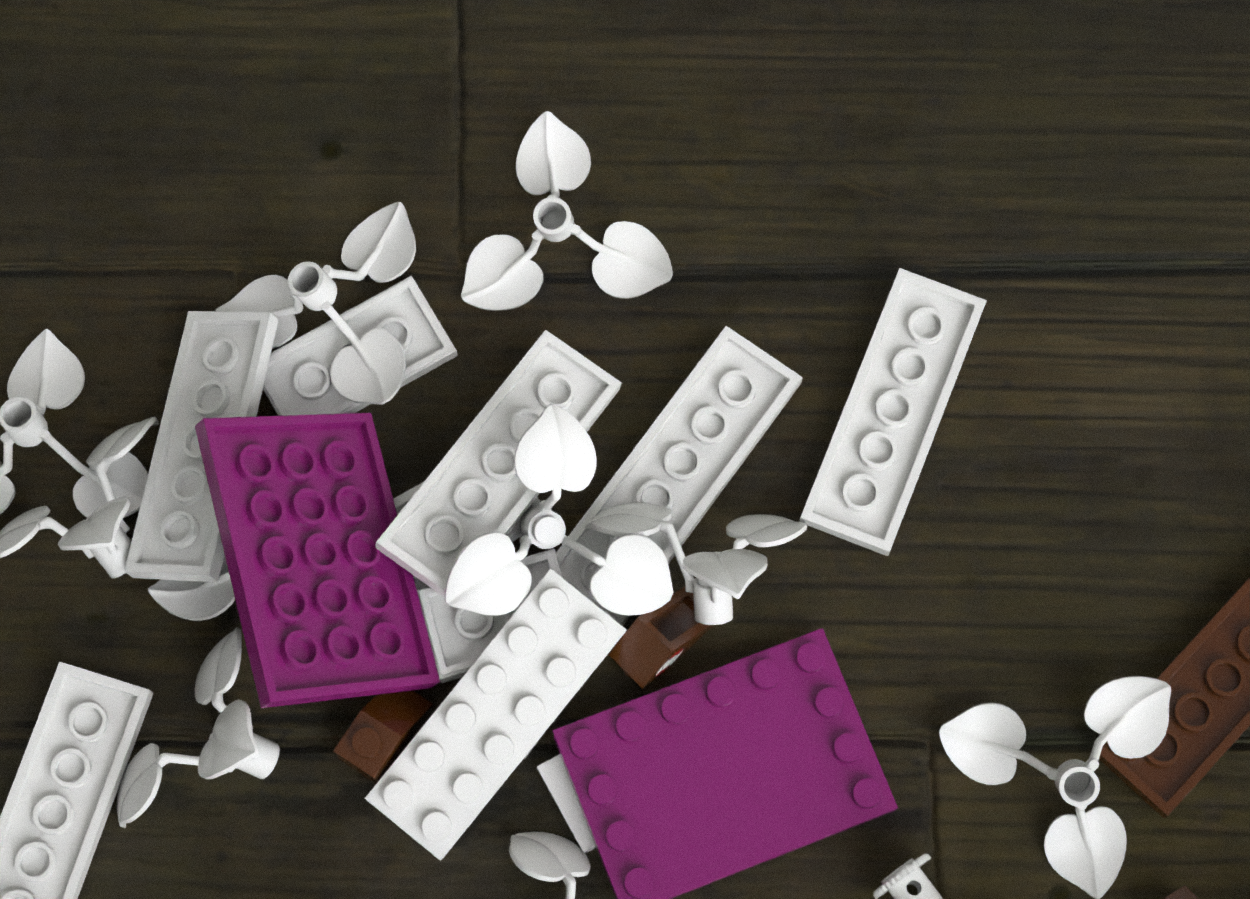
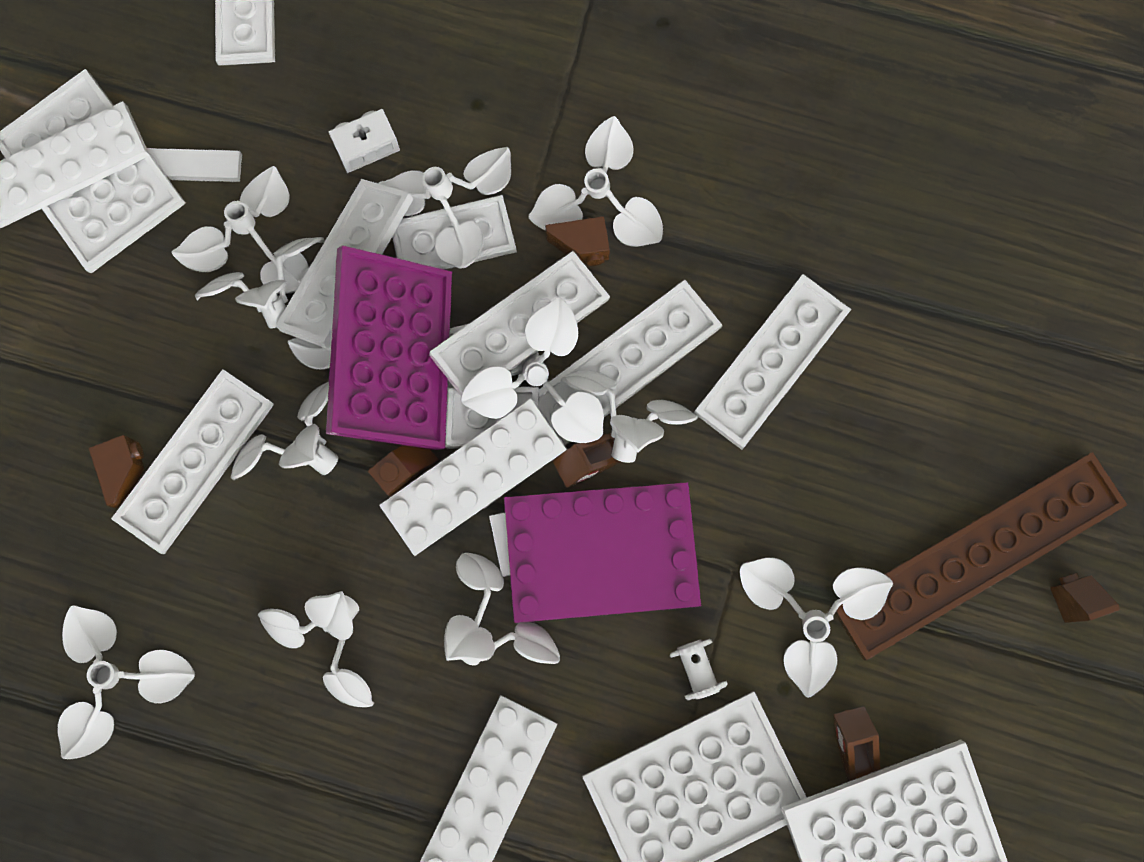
camera: 15 degrees right, 5 degrees up
none -> white brick [328,109,400,173]
none -> reddish brown slope [545,216,610,266]

